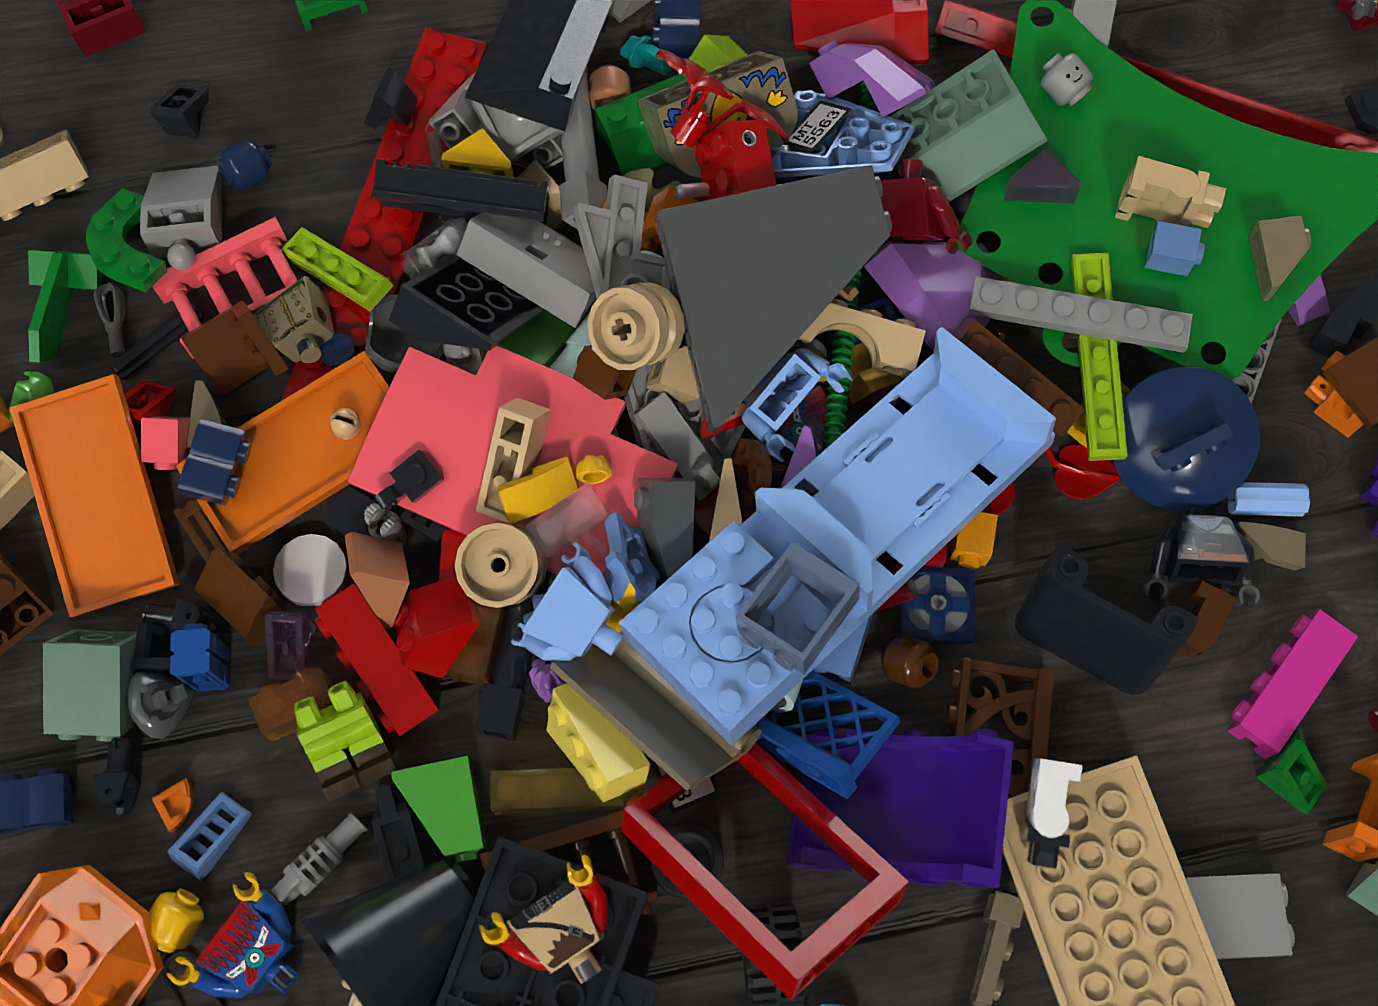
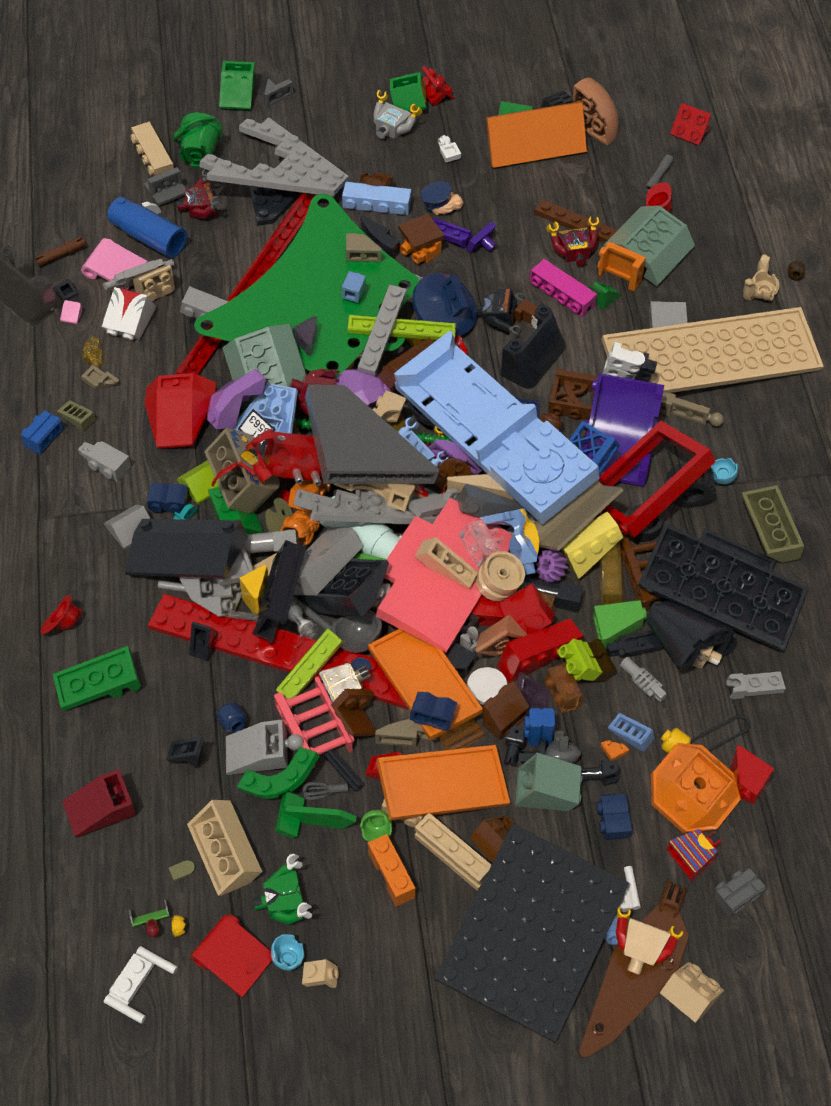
camera: 85 degrees left, 15 degrees down
coral slope [141,416,190,470] -> none
torso [167,872,300,998] -> none
tan hinge [330,408,361,440] -> none
black plate [374,450,444,510] -> none
torso [479,855,608,984] -> none
yellow slope [497,456,579,525] -> none
light blue torso [511,542,624,661] -> none
reddish brown brick [573,345,637,400] -> none
yellow piece [576,455,612,484] -> none
tan wheel [587,283,685,370] -> none
sand blue window [736,542,860,674] -> none
light grey head [1041,53,1093,107] -> none
tan hips [1115,156,1226,228] -> none
light blue axle [1227,482,1310,517] -> none
dark tan slope [1234,522,1306,571] -> none

